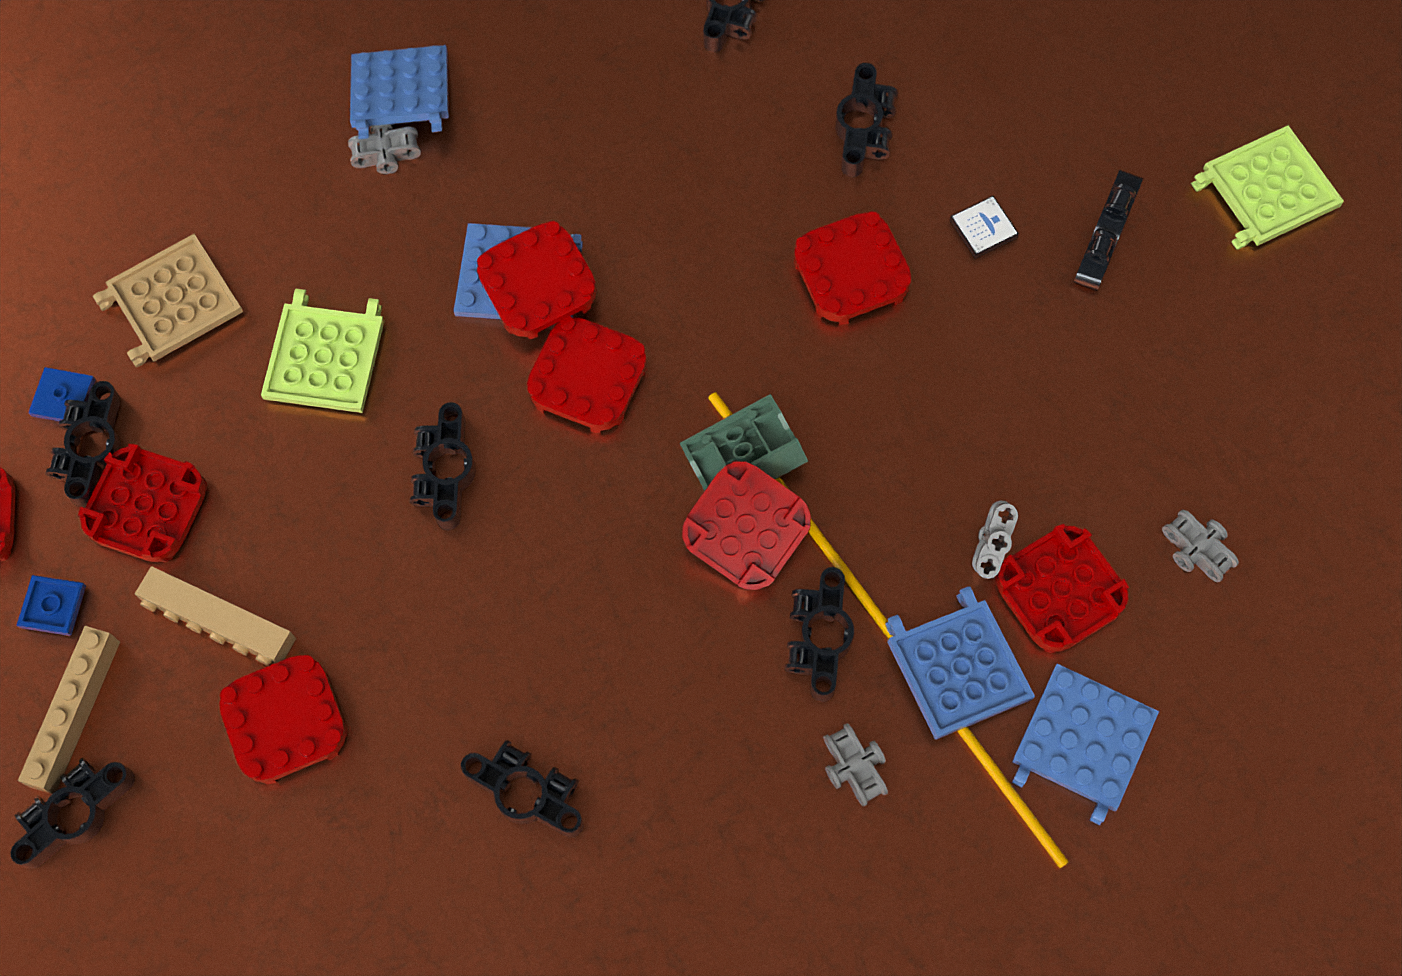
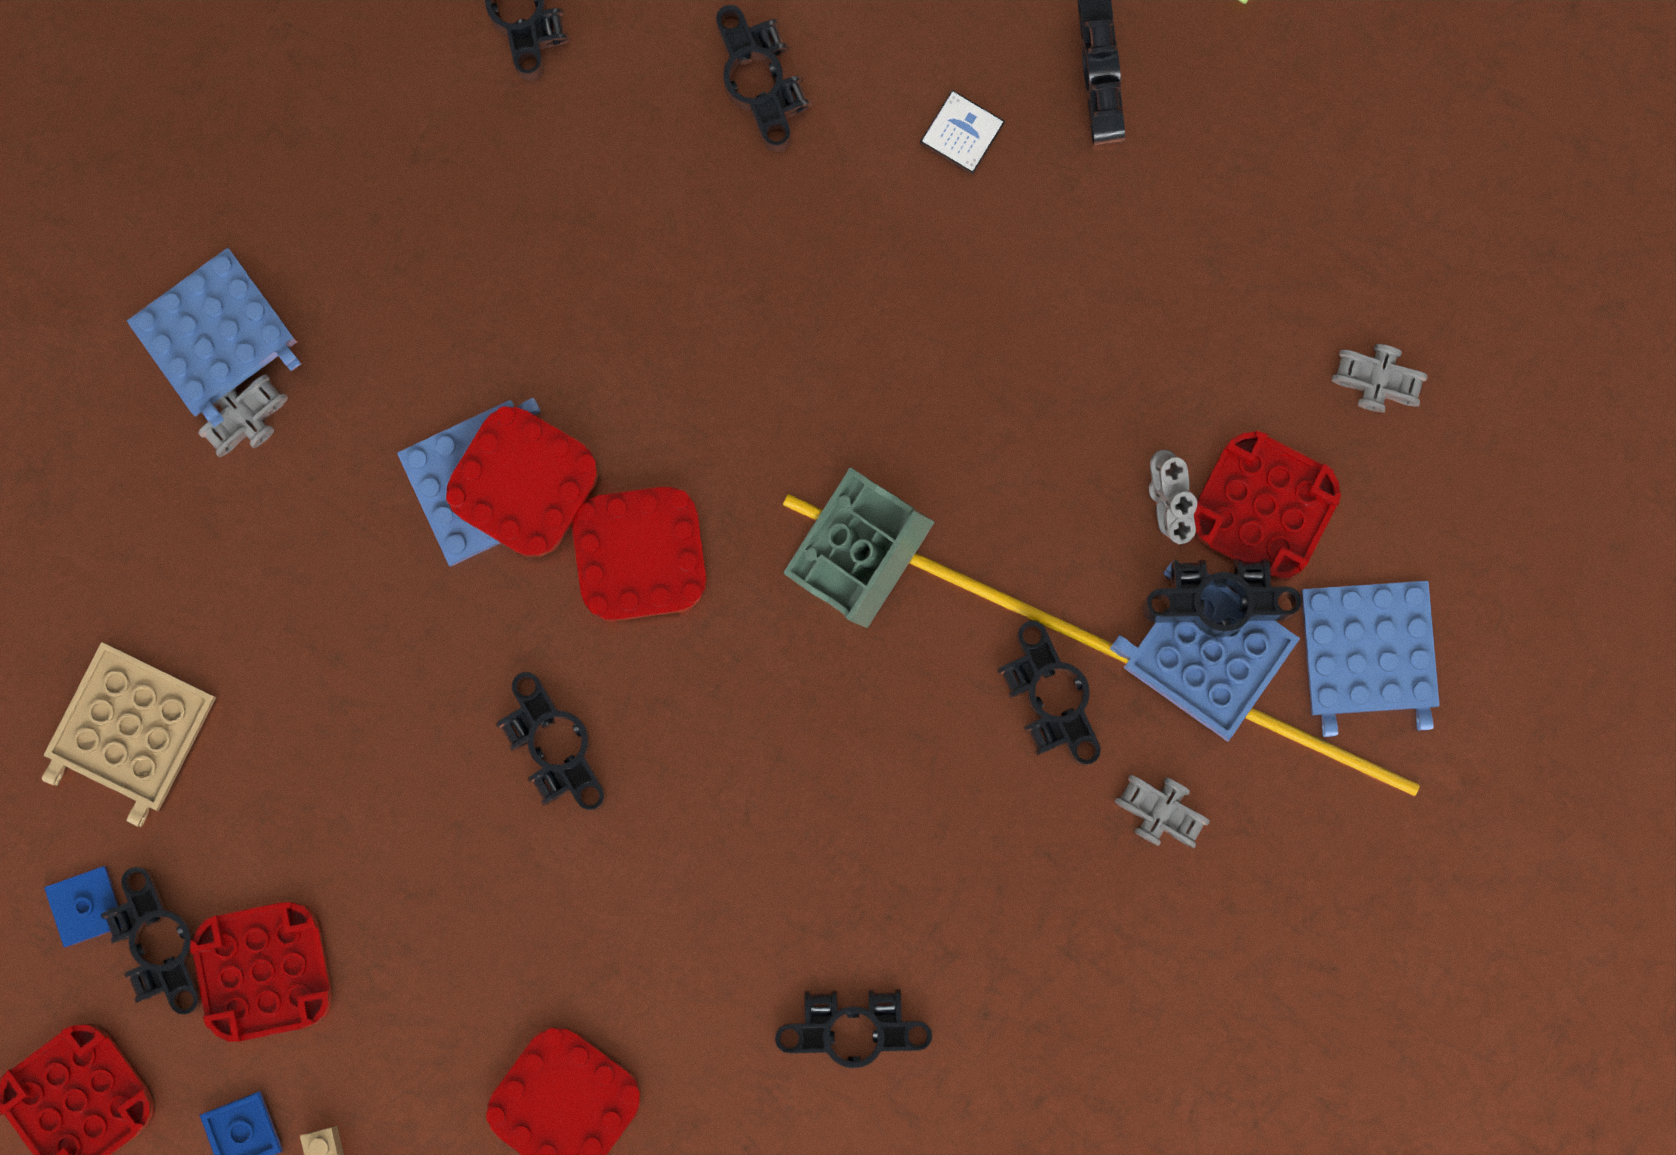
camera: 30 degrees left, 15 degrees up
tan brick [135,566,296,666] -> none
yellowish green plate [261,289,384,413] -> none
red plate [682,461,811,590] -> none
red plate [794,211,911,325] -> none
none -> black piece [1142,559,1302,637]

